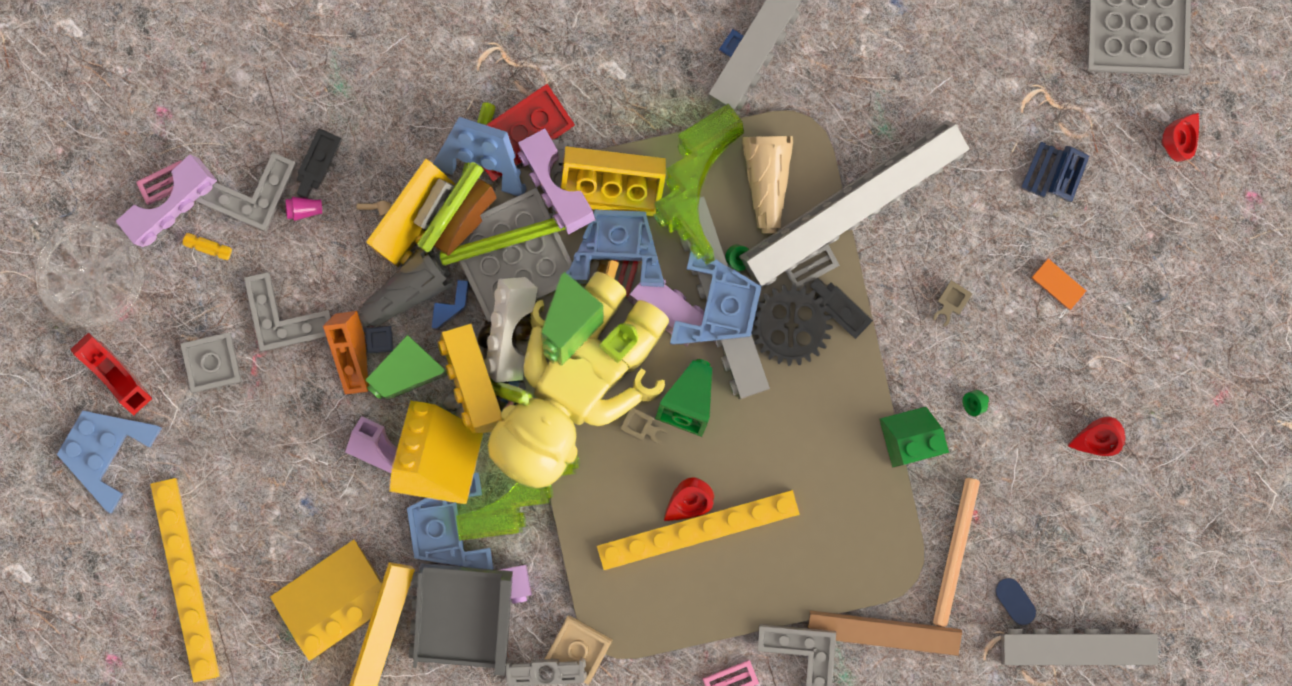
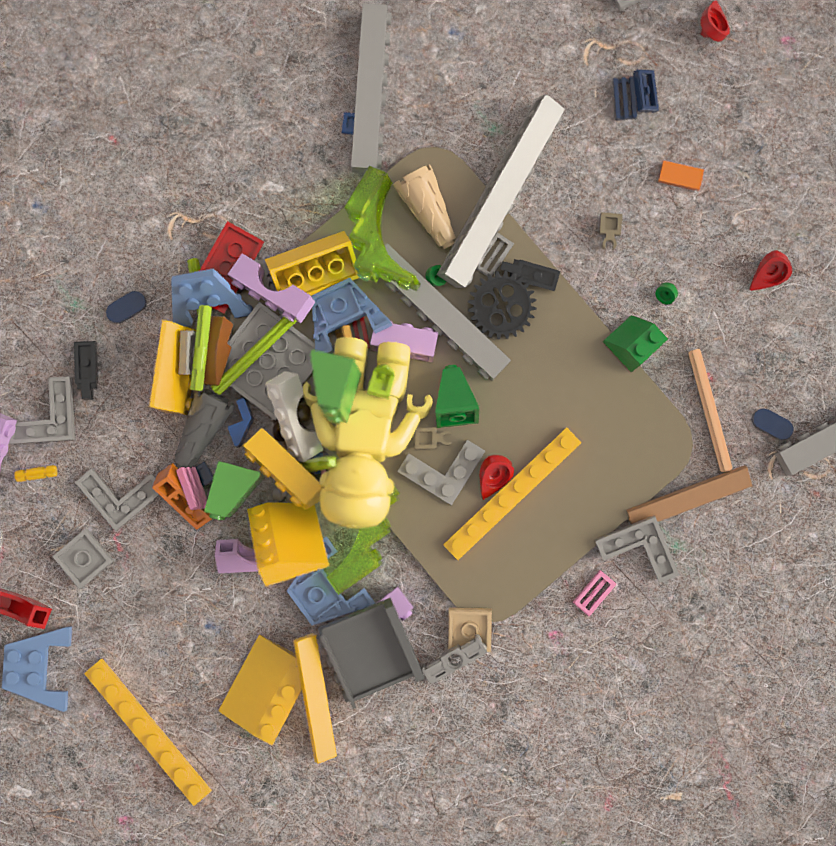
camera: 25 degrees left, 0 degrees up
dark pink cone [285,196,322,221] -> none
tan hand [356,201,392,217] -> none
medium blue wing [670,246,761,345] -> none
none -> dark blue tile [106,291,147,324]
none -> bright pink tile [176,467,207,510]
none -> light grey plate [397,440,485,505]

